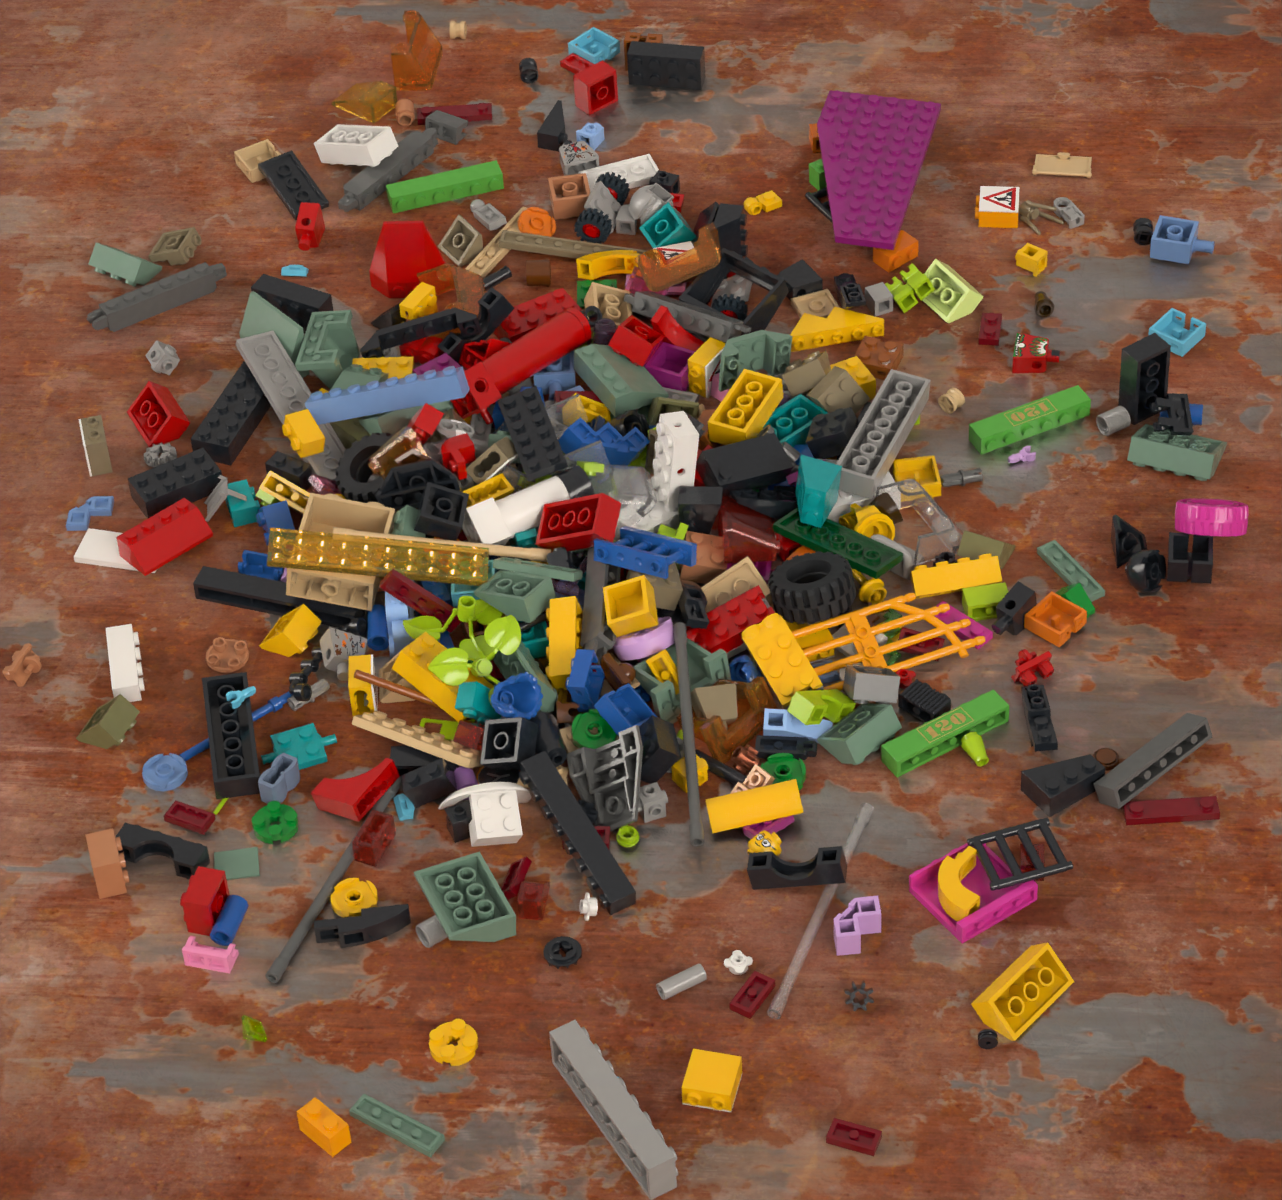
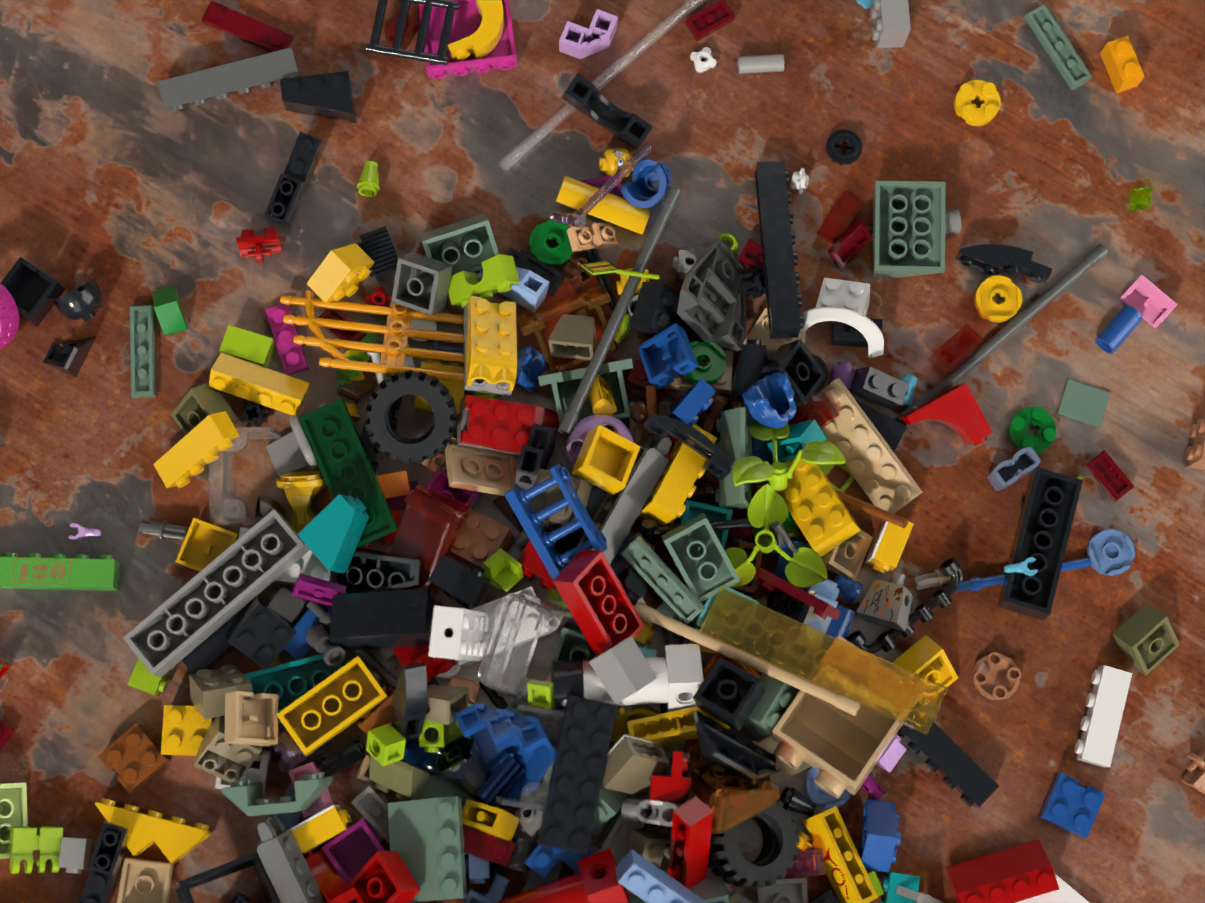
camera: 160 degrees left, 35 degrees up
black arch [116,822,210,879] -> none
red brick [180,866,230,936] -> none
blue hinge [238,550,285,582] -> none
teal plate [261,723,337,770] -> none
bright green brick [881,689,1009,778] -> none
tan wheel [938,387,965,414] -> none
black torso [992,581,1037,635] -> none
orange piece [1024,591,1087,648] -> none
reddish brown piece [1093,748,1119,770] -> none
none -> yellow brick [153,411,239,488]
none -> tan piece [224,691,278,746]
none -> yellow brick [306,243,375,303]
none -> lime brick [366,723,406,766]
none -> bar [550,144,652,228]
none -> lime piece [581,260,660,279]
none -> light grey slope [589,636,657,704]
none -> blue helmet [621,154,672,208]
none -> black slope [643,415,732,480]
none -> dark grey bar [771,521,799,554]
none -> blue piece [833,574,864,602]
none -> blue piece [1038,772,1106,838]

